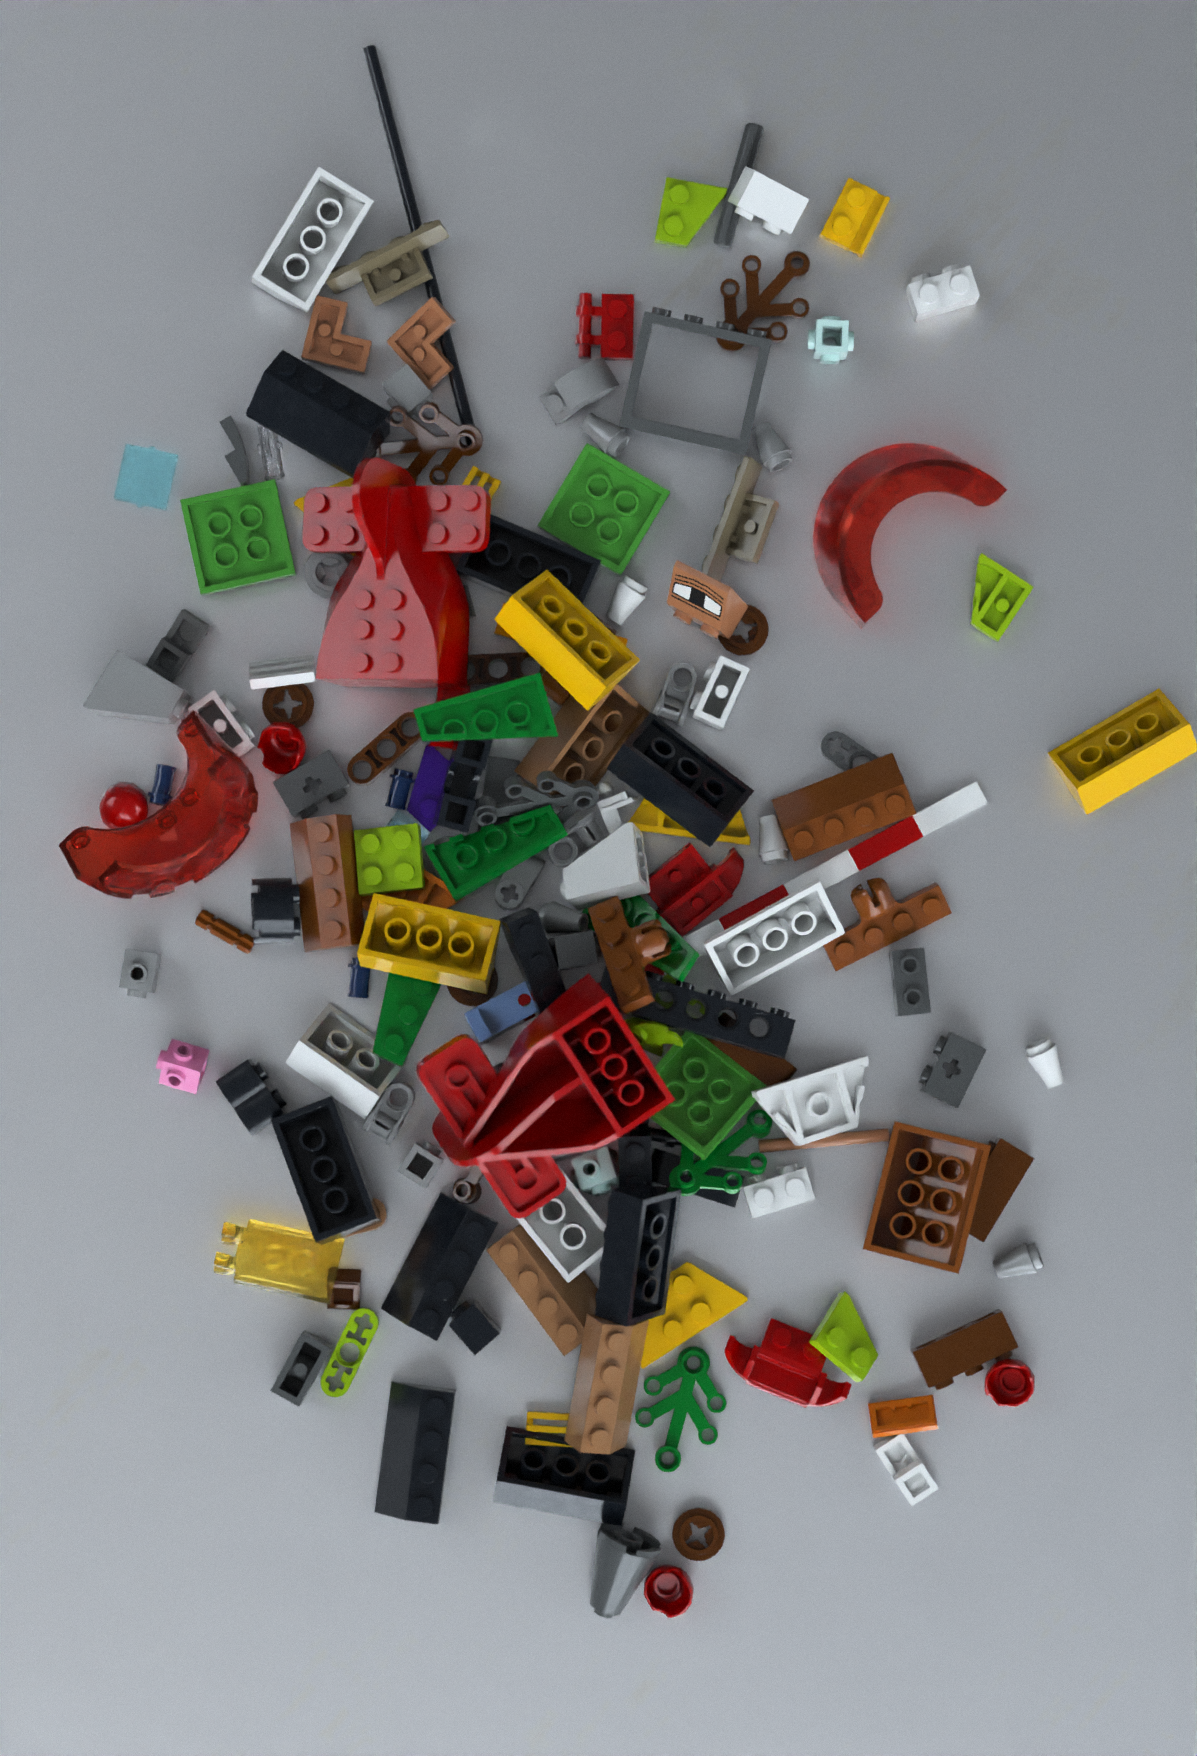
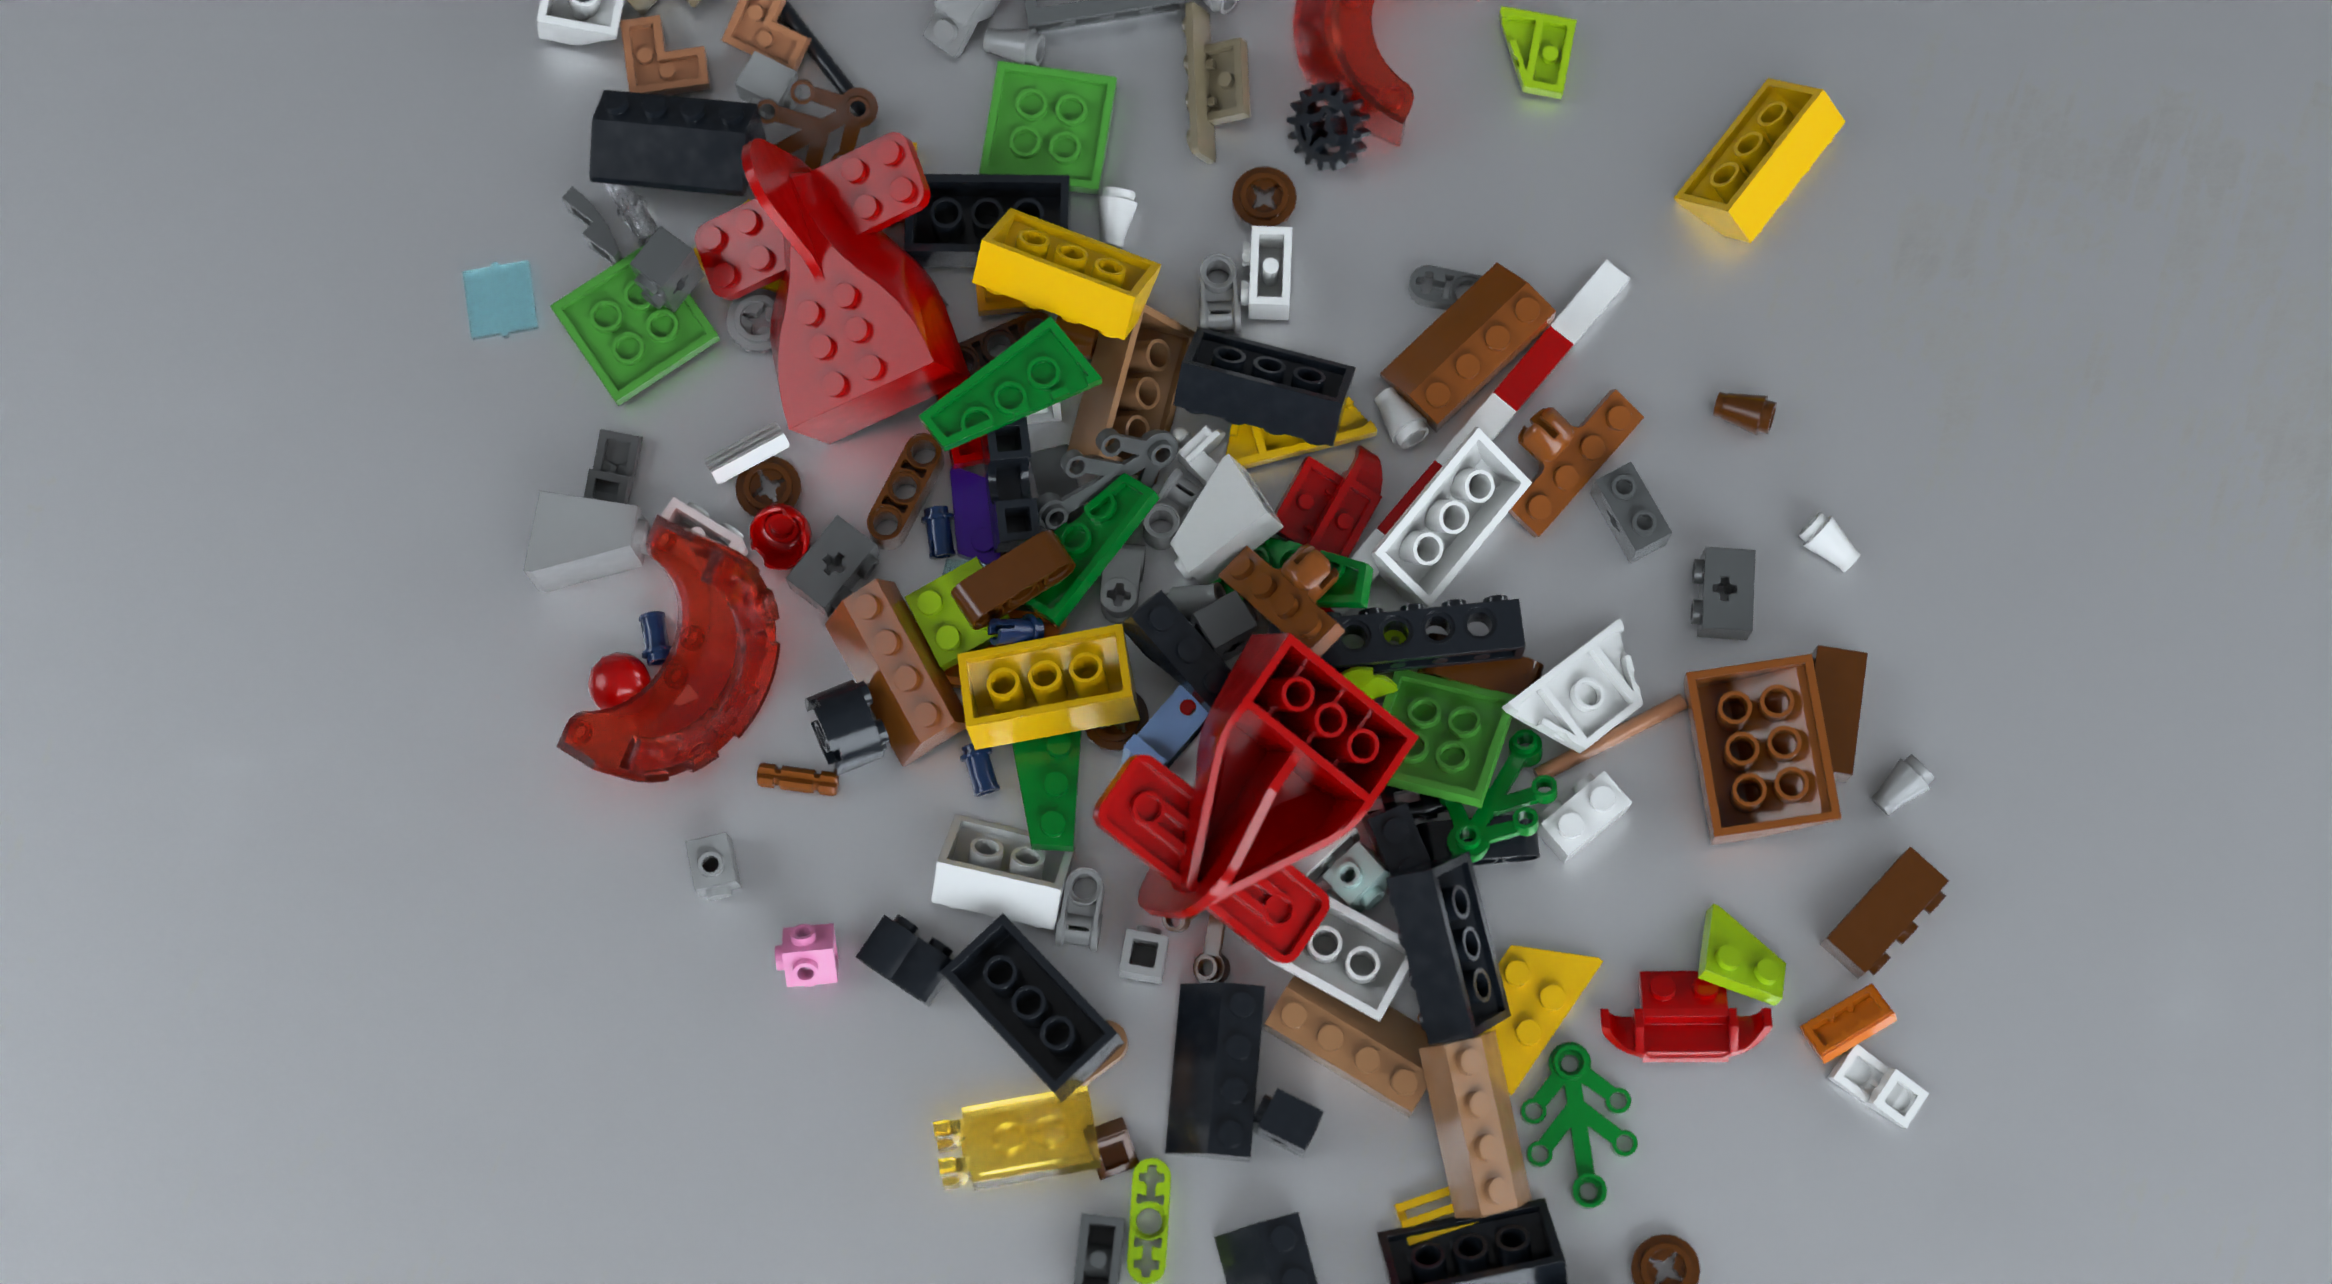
camera: 20 degrees left, 10 degrees down
nougat slope [667,560,748,640] -> none
red hair [984,1358,1035,1407] -> none
none -> dark grey brick [630,226,704,313]
none -> reddish brown beam [951,530,1076,630]
none -> dark blue pin [988,614,1044,645]
none -> black gear [1286,82,1371,171]
none -> reddish brown cone [1713,392,1777,435]

